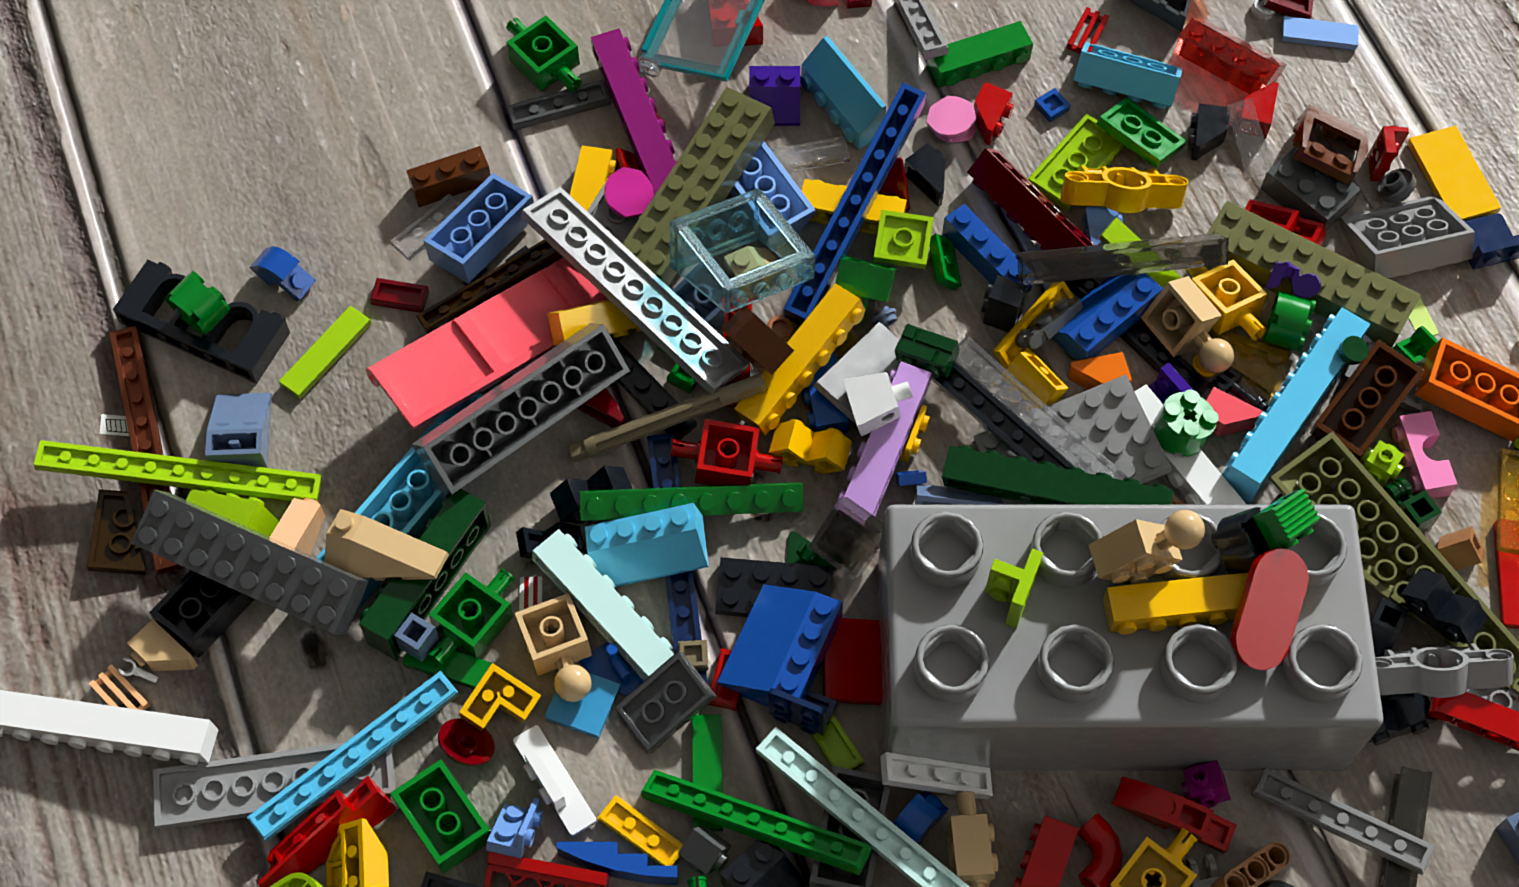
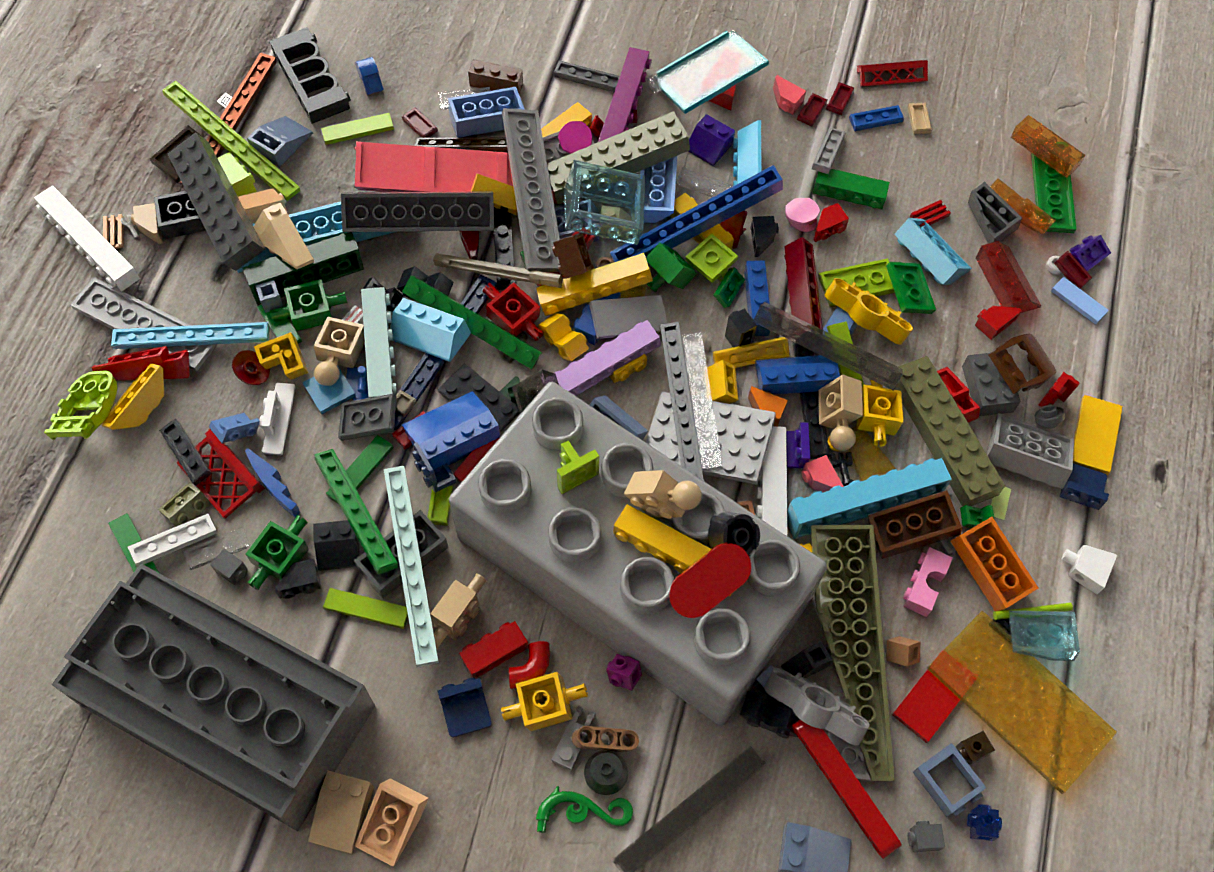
camera: 35 degrees right, 0 degrees up
green brick [164,271,231,336] -> none
green brick [390,759,491,874] -> none
green brick [506,15,582,92] -> none
yellow tile [597,795,683,866] -> none
dark grey brick [678,825,732,875] -> none
white torso [843,372,913,436] -> none
sand blue plate [871,306,898,327] -> none
white plate [880,752,993,800] -> none
blue brick [893,791,949,845] -> none
dark green brick [894,324,960,378] -> none
blue tile [895,470,927,486] -> none
dark green brick [941,445,1174,505] -> none
dark grey hinge [1015,297,1083,350] -> none
blue tile [1034,88,1071,122] -> none
red slope [1112,776,1237,853] -> none
green brick [1153,389,1219,457] -> none
black slope [1188,103,1230,160] -> none
clear tile [1226,98,1273,180] -> none
green brick [1253,488,1321,549] -> none
light grey tile [1253,768,1436,875] -> none
green brick [1263,291,1316,352] -> none
dark purple leg [1266,261,1321,298] -> none
dark green tile [1338,336,1369,365] -> none
lime brick [1361,440,1405,488] -> none
dark green brick [1383,478,1442,532] -> none
black brick [1401,568,1488,645] -> none

